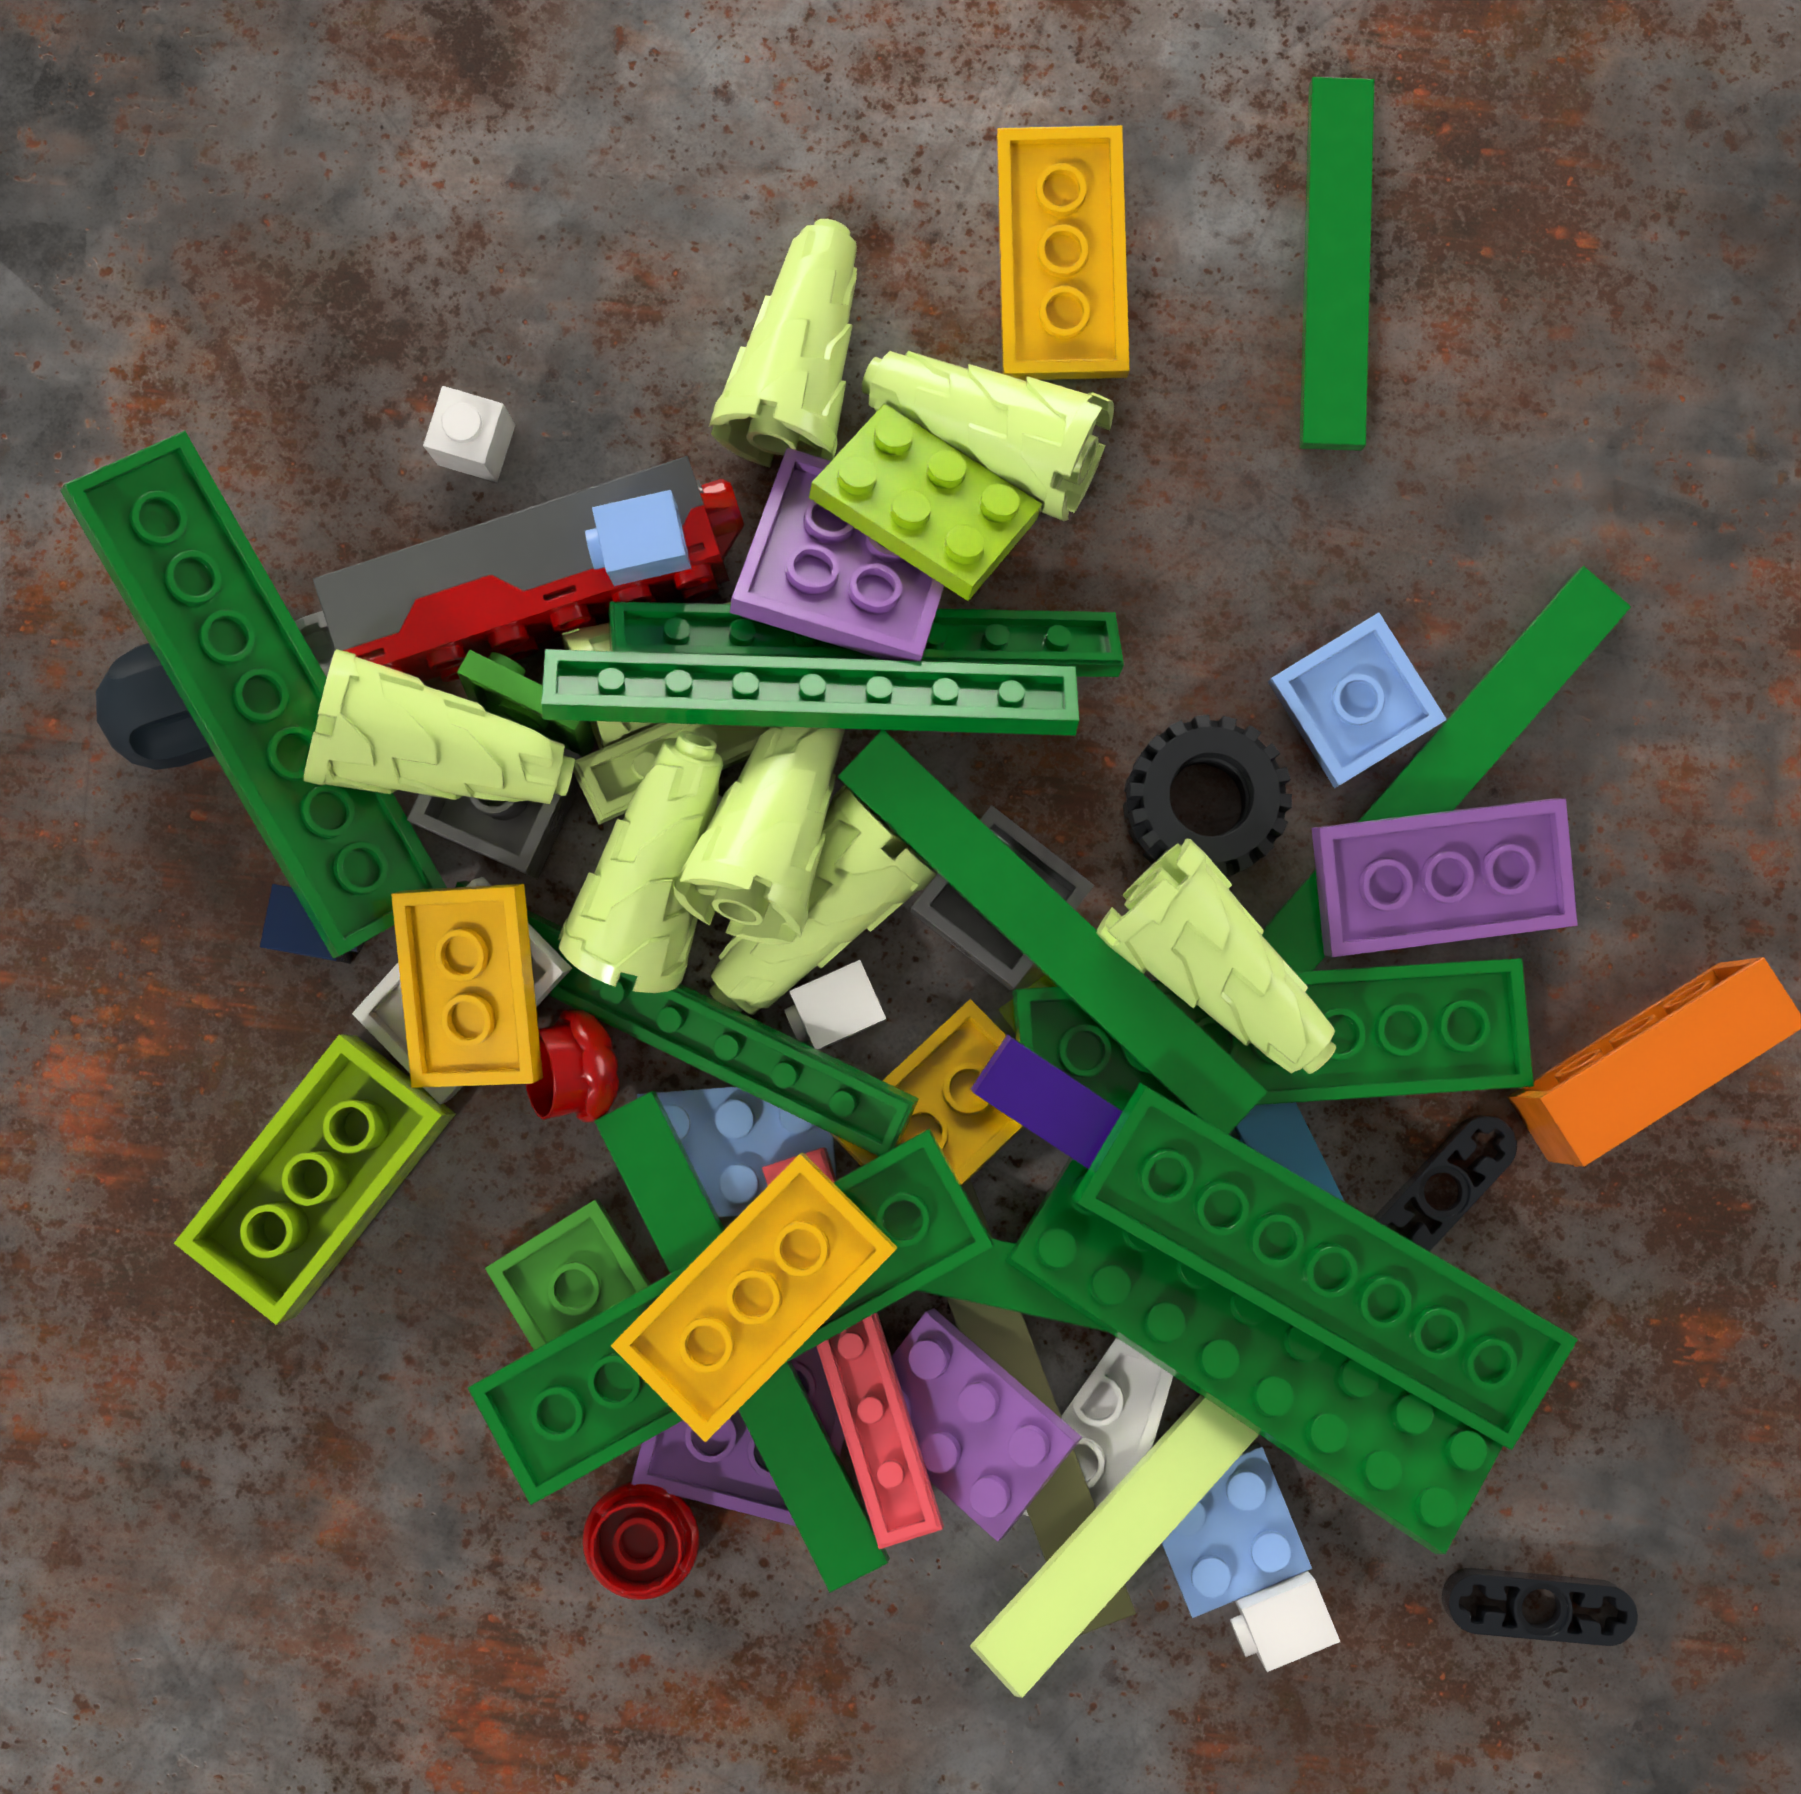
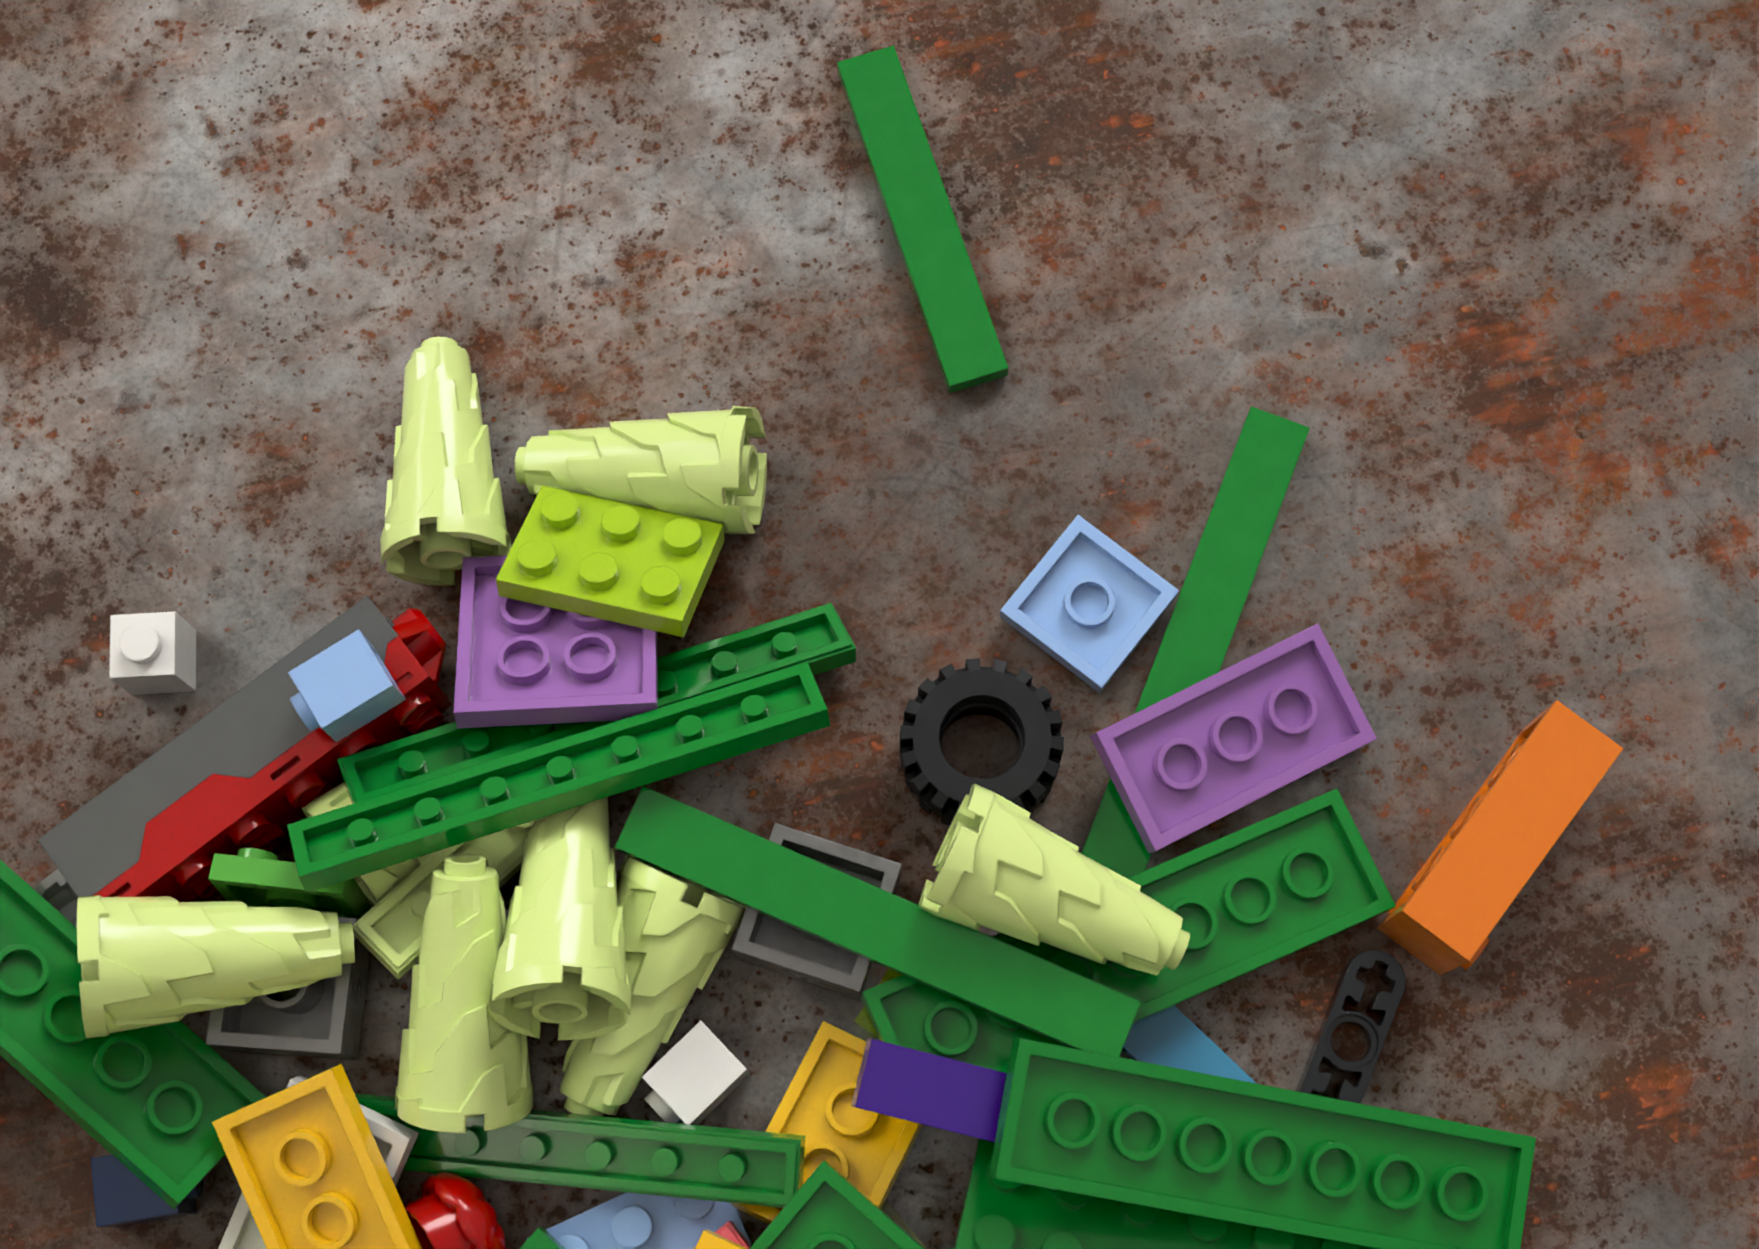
camera: 20 degrees left, 10 degrees down
yellow plate [997,125,1130,380] -> none

